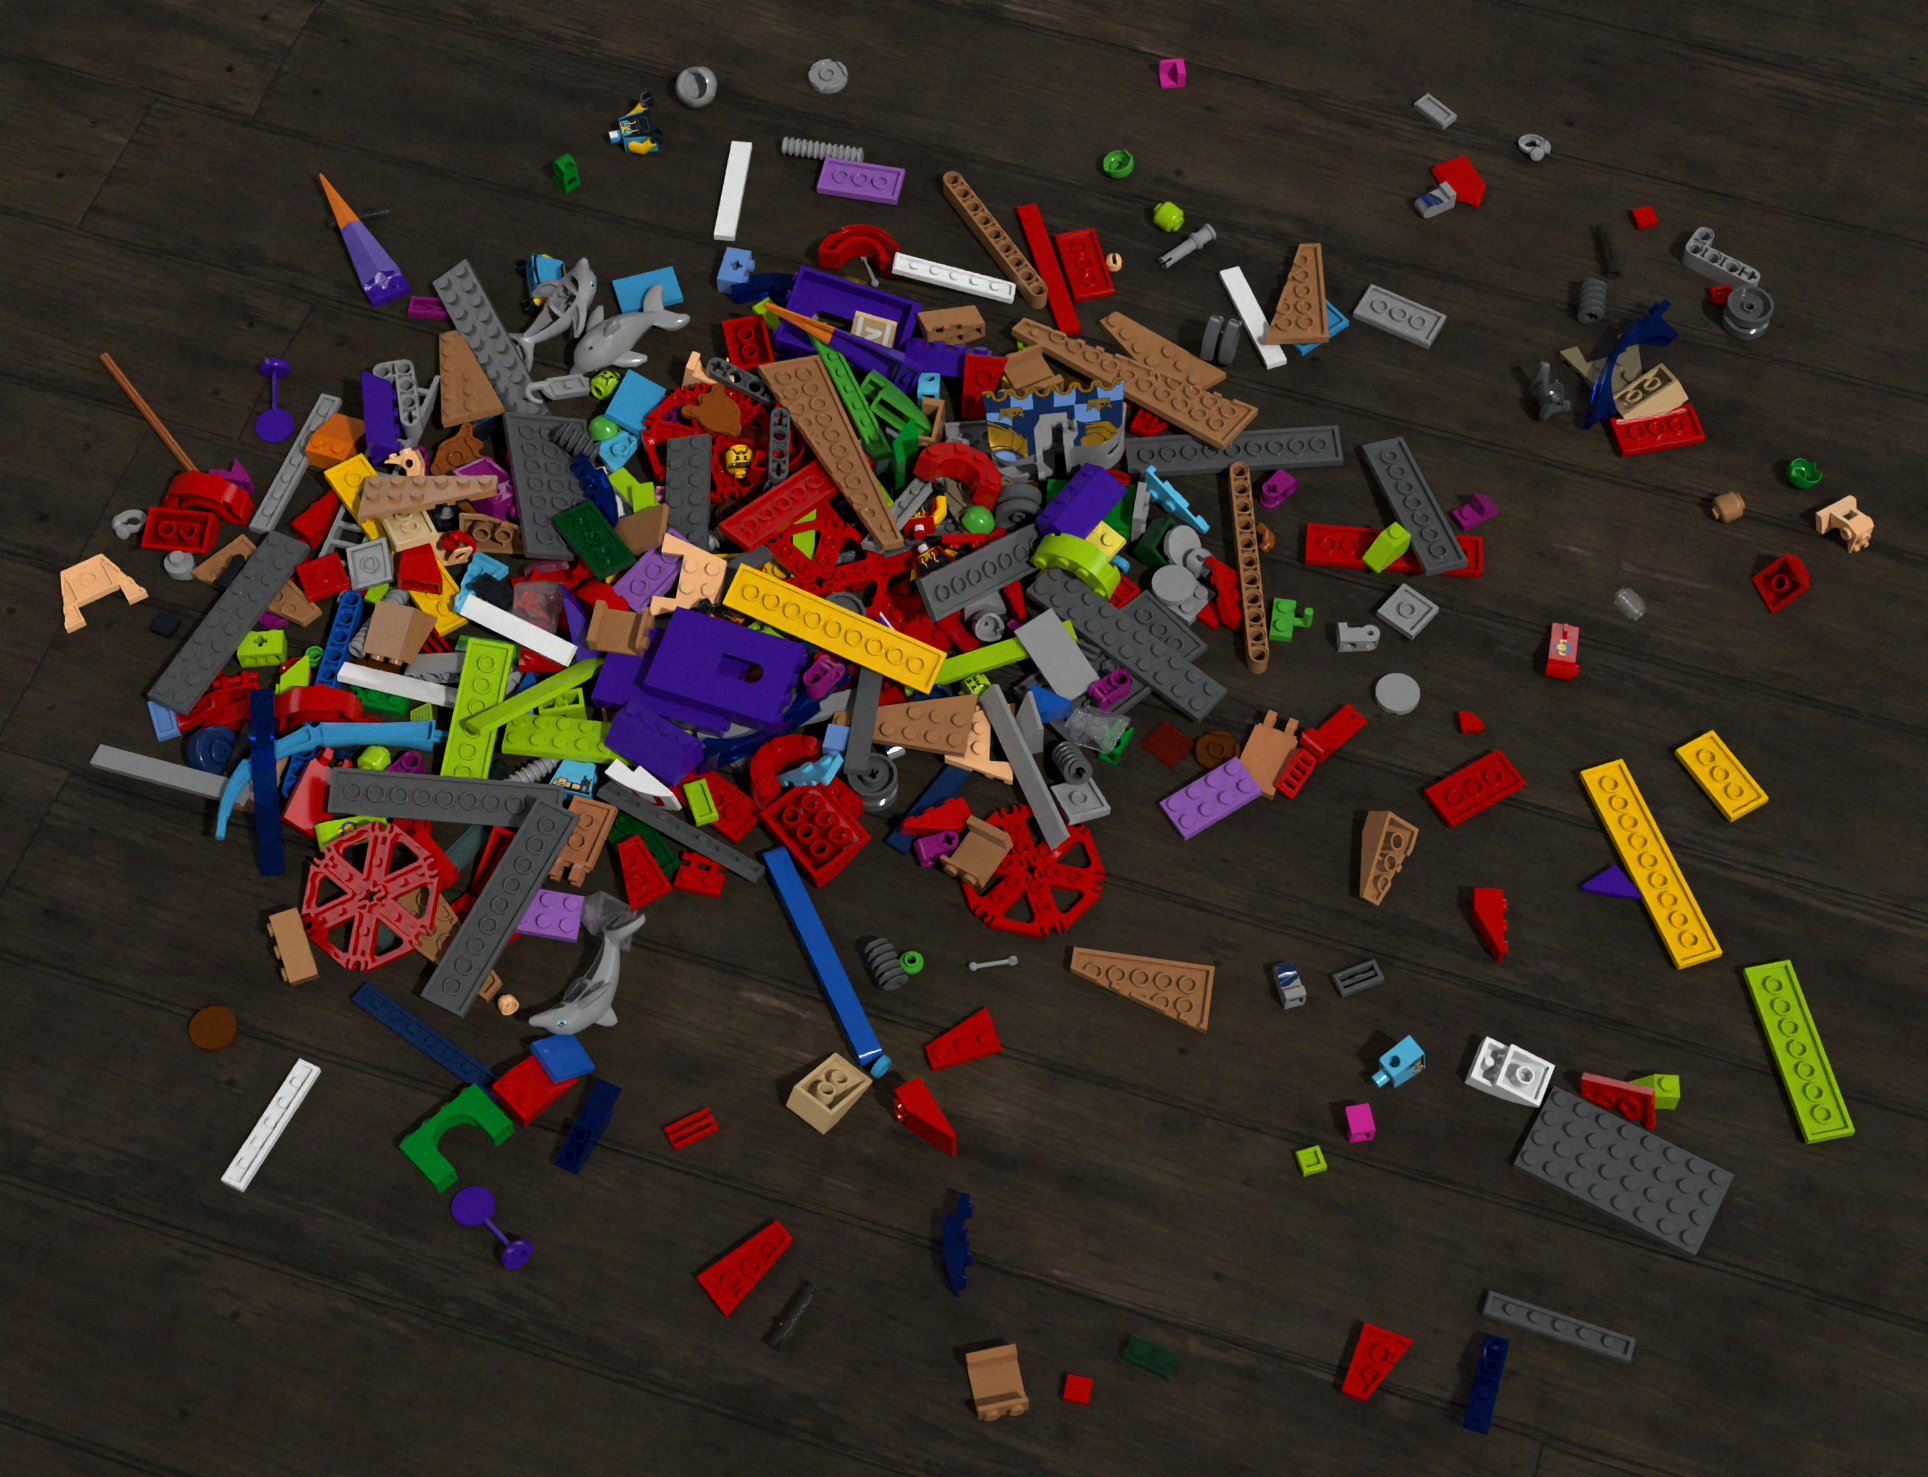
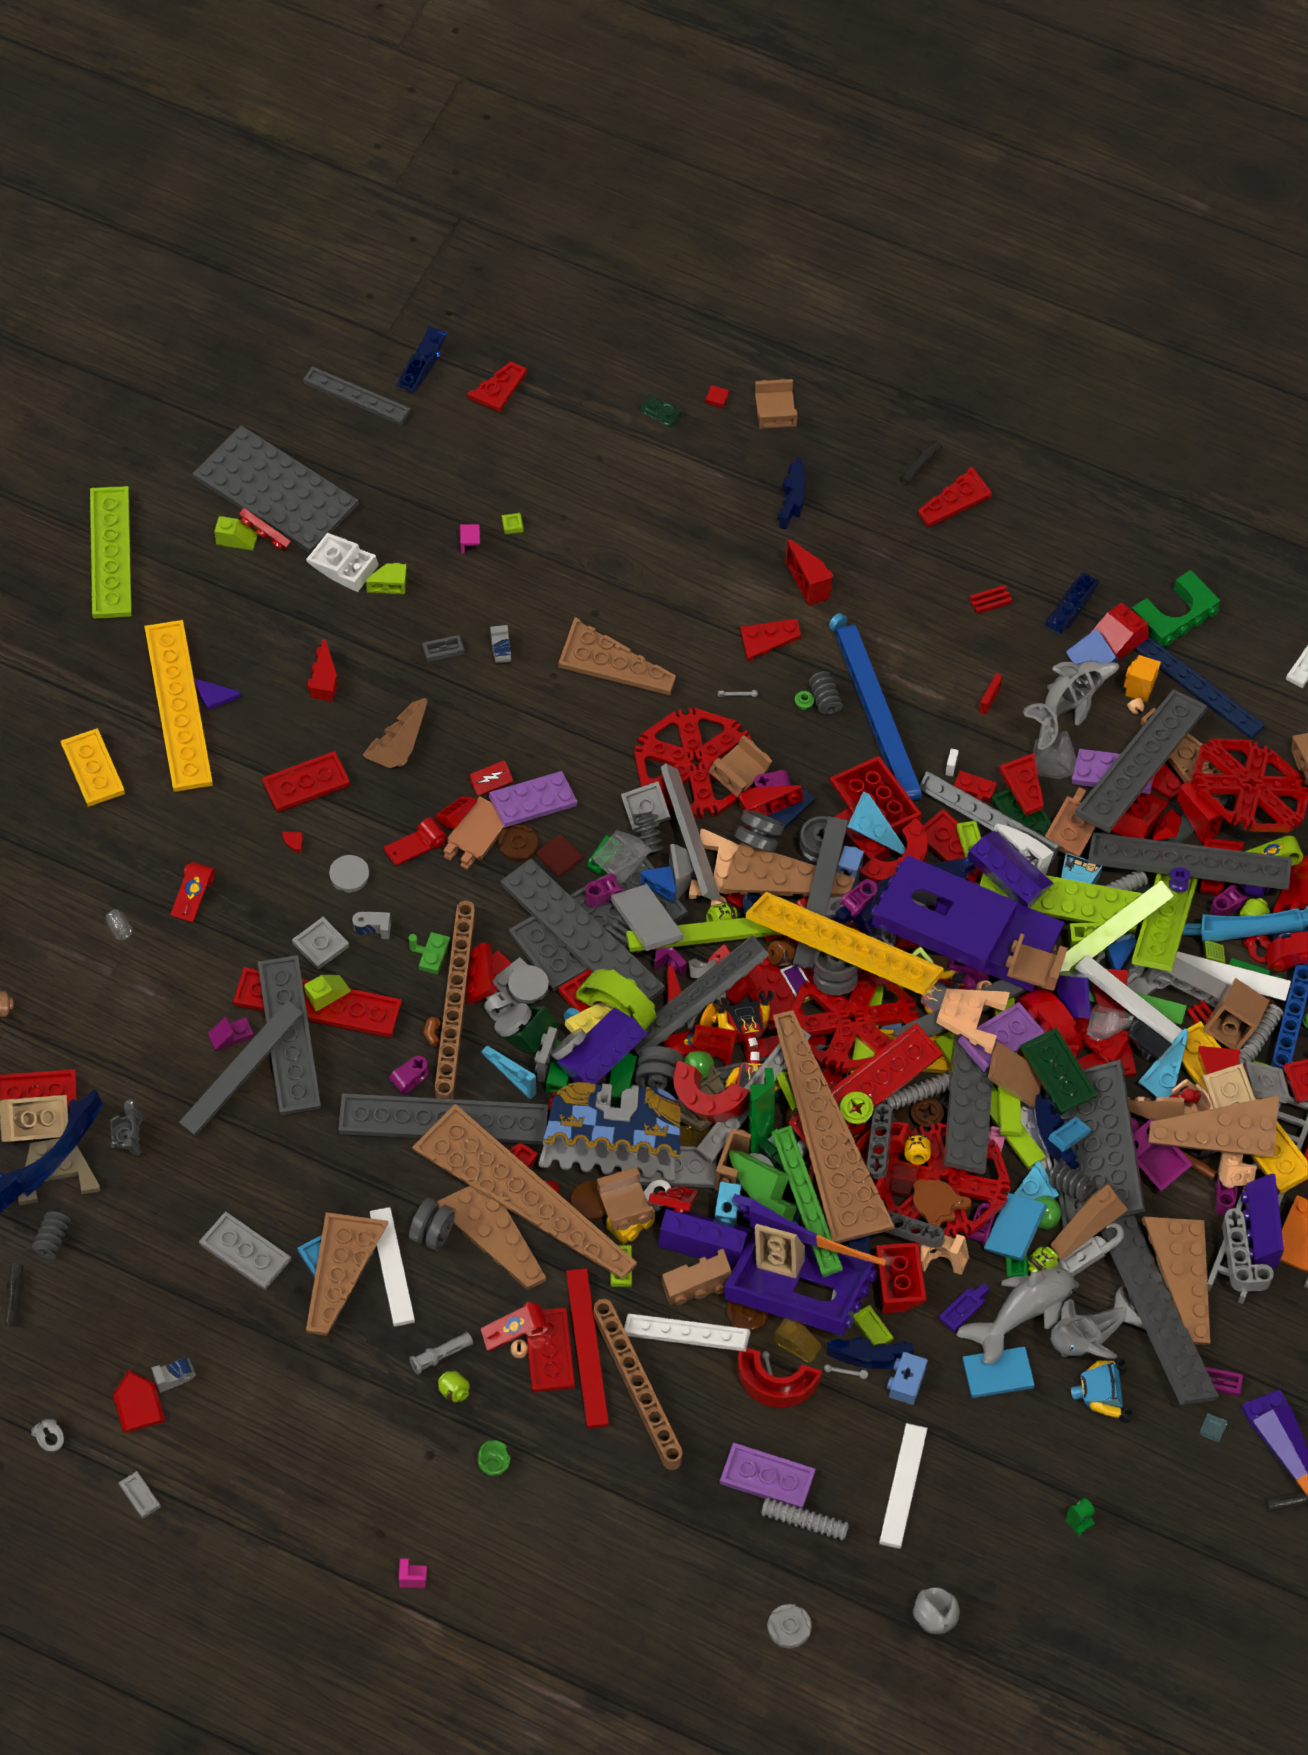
camera: 175 degrees left, 0 degrees up
dark orange tile [430,422,494,476] -> none
dark purple piece [451,1186,533,1270] -> none
torso [609,91,663,155] -> none
tan slope [786,1052,873,1135] -> none
medium azure torso [1370,1035,1425,1088] -> none
none -> dark grey tile [179,1000,304,1137]
none -> lime slope [366,563,407,594]
none -> red slope [469,761,514,797]
none -> door [481,1302,547,1352]
none -> light grey tile [551,1028,586,1060]
none -> dark grey wheel [734,809,785,852]
none -> lime gear [840,1092,873,1125]
none -> dark purple hinge [939,1283,990,1333]
none -> white tile [945,749,959,777]
none -> red tile [979,673,1003,715]
none -> dark azure tile [1048,1117,1091,1152]
none -> medium nougat wedge [1051,1182,1128,1260]
none -> light orange brick [1124,655,1161,703]
none -> red slope [1153,810,1182,841]
none -> dark purple wheel [1169,867,1190,892]
none -> clear light blue tile [1199,1413,1228,1442]

